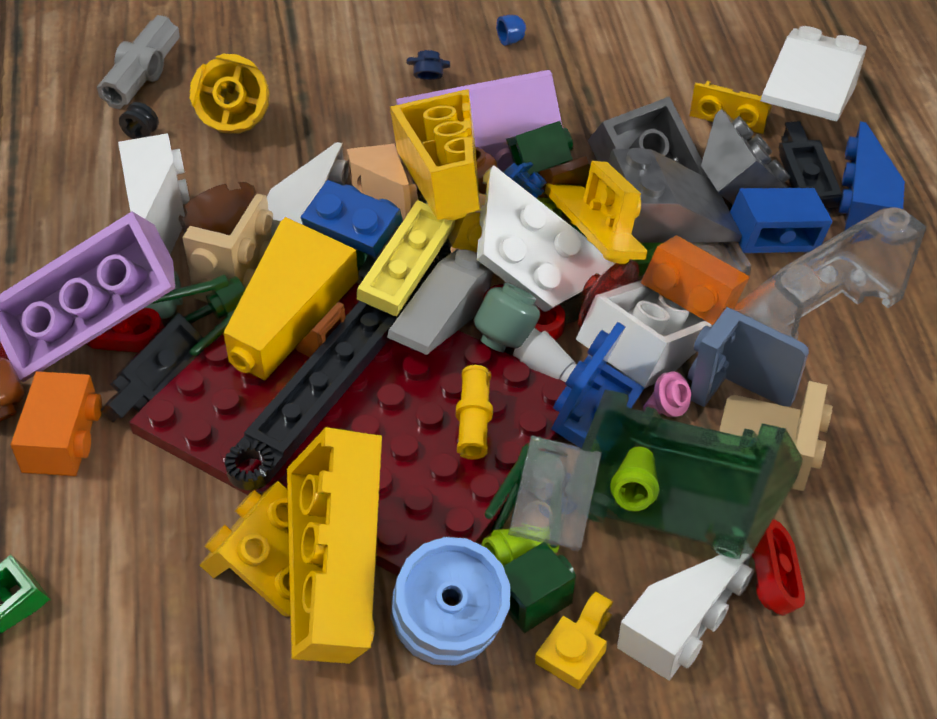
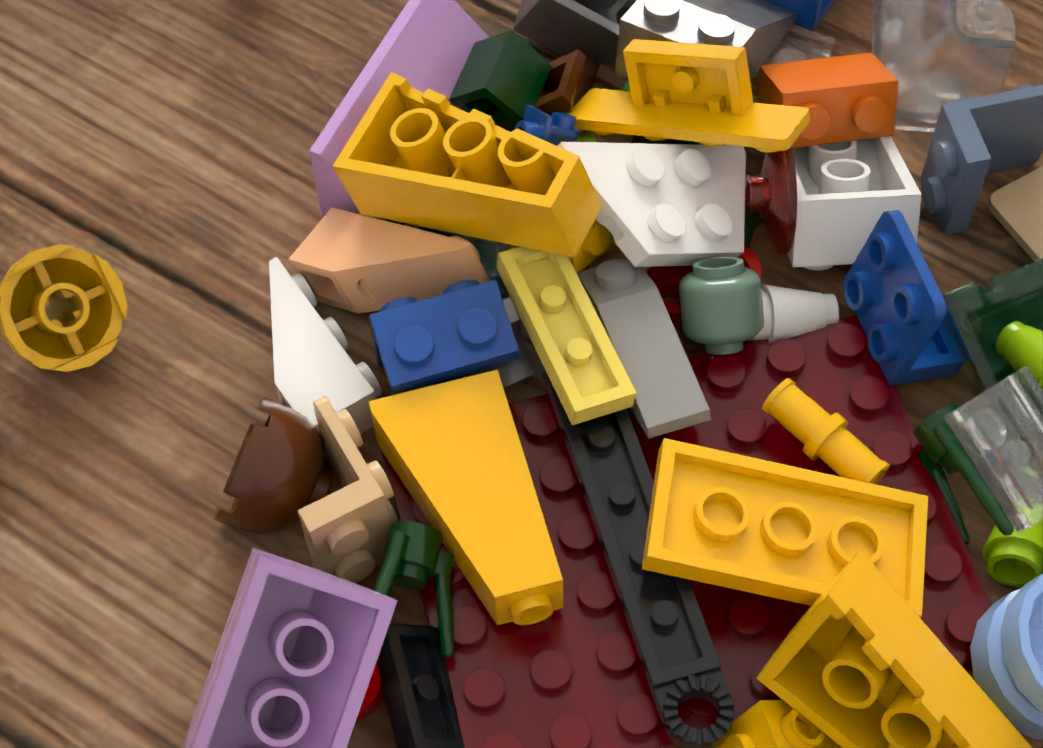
camera: 45 degrees left, 10 degrees up
white slope [118,133,190,254] -> none
dark orange slope [295,302,345,357] -> none
dark blue plate [406,50,450,80] -> none
bright pink plate [643,371,691,418] -> none
none -> yellow plate [642,438,928,618]

